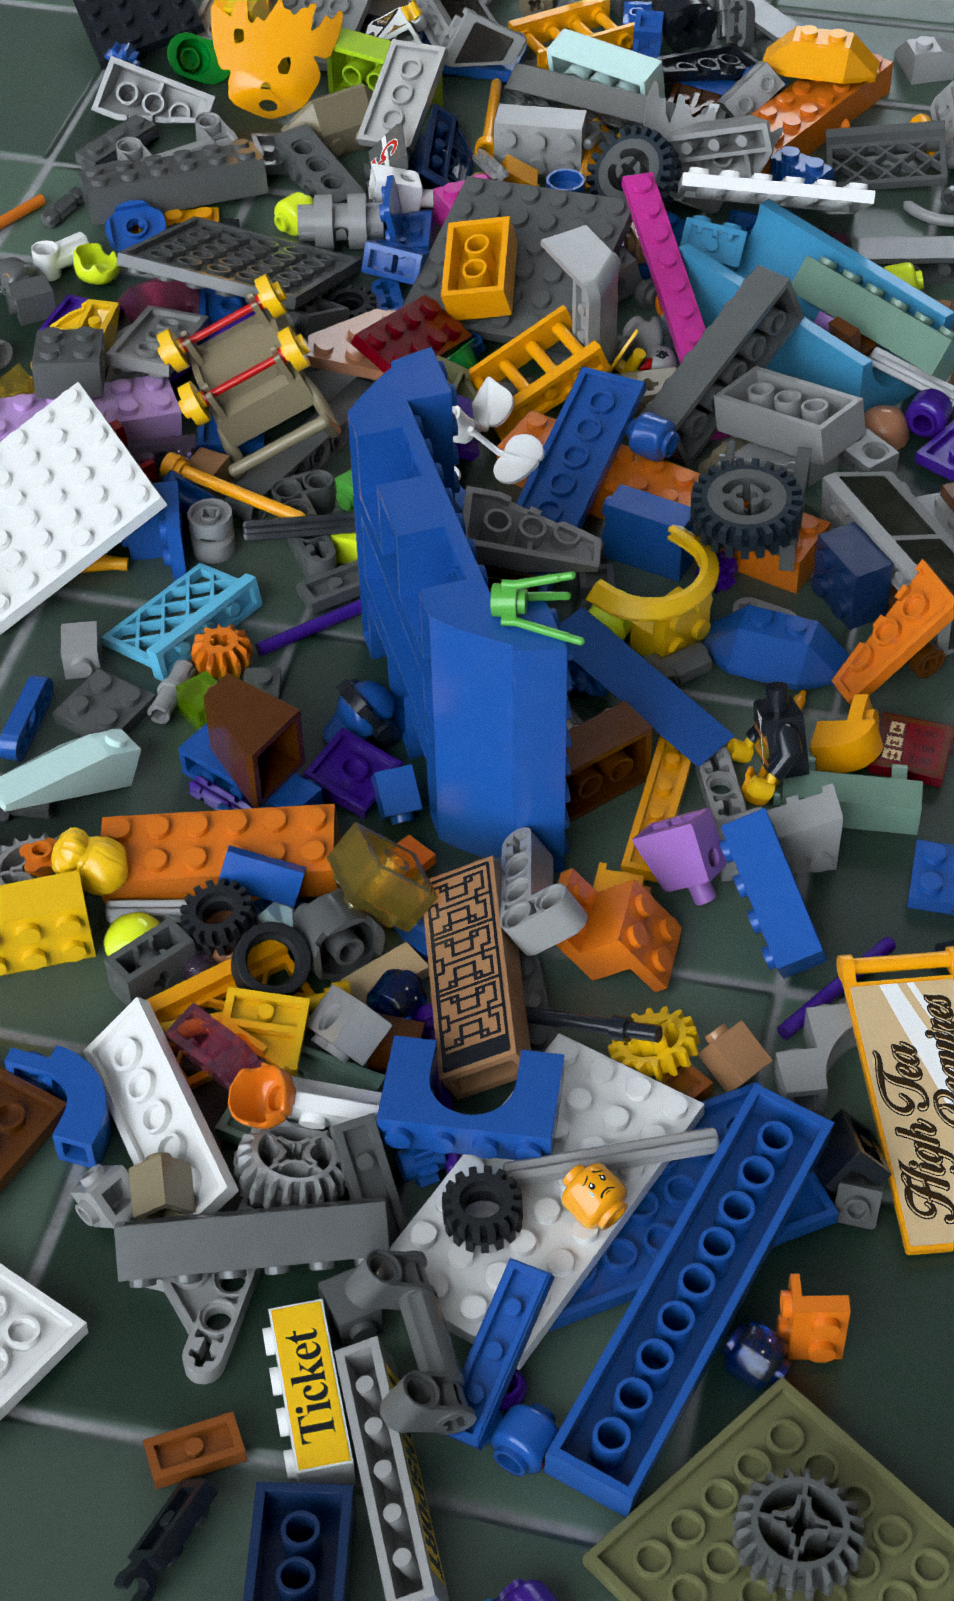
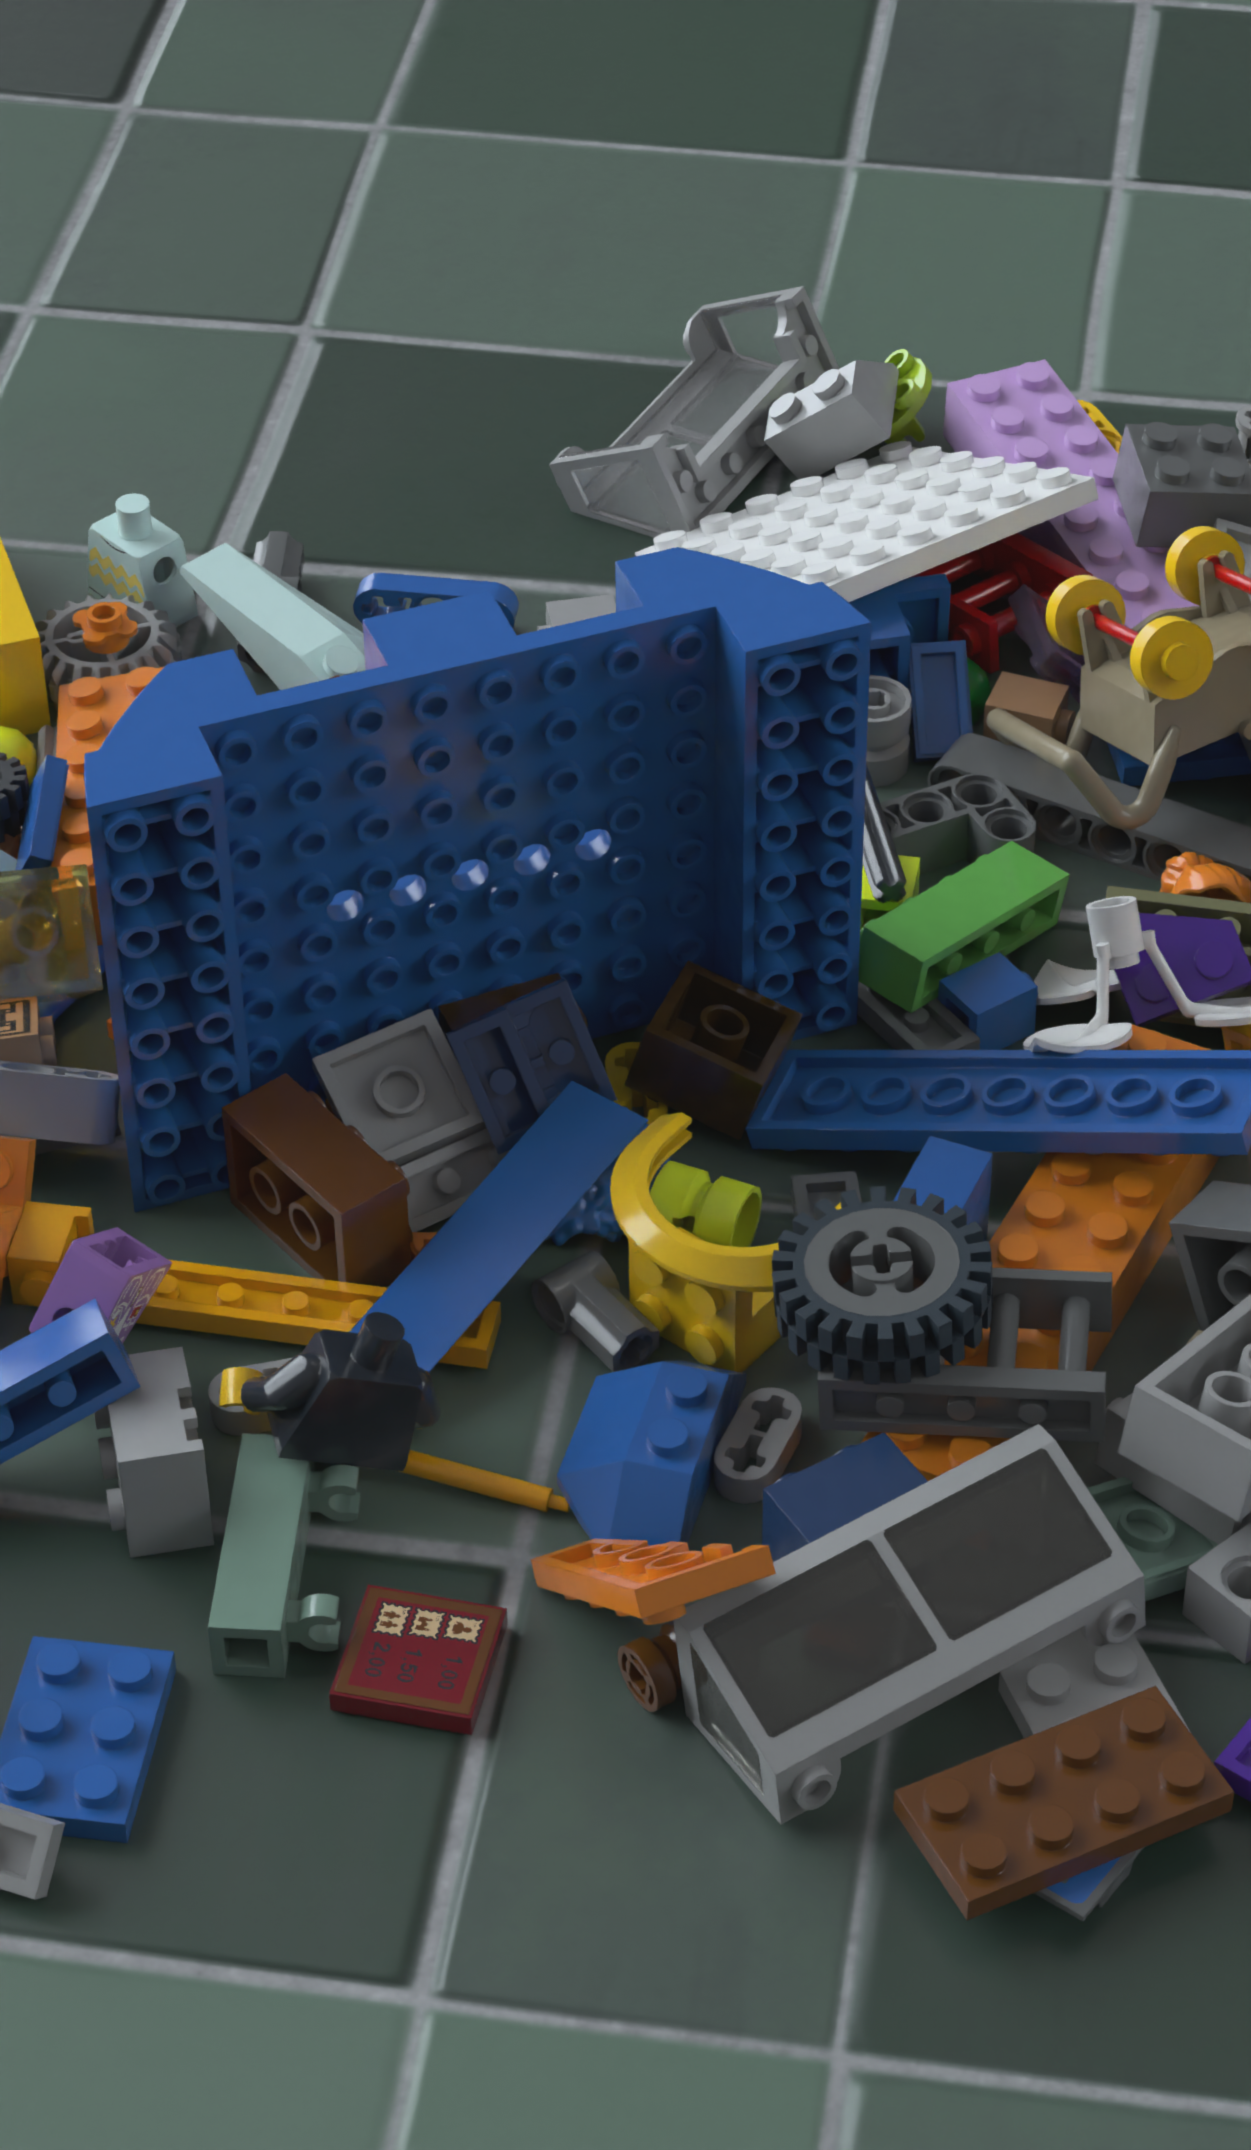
camera: 85 degrees right, 5 degrees down
yellow hair [51,827,128,896] -> none
light orange piece [160,452,306,518] -> none
light grey wedge [462,486,602,573] -> none
bright green plant [490,571,585,646] -> none
blue head [626,411,679,462] -> none
light orange brick [810,694,884,773] -> none

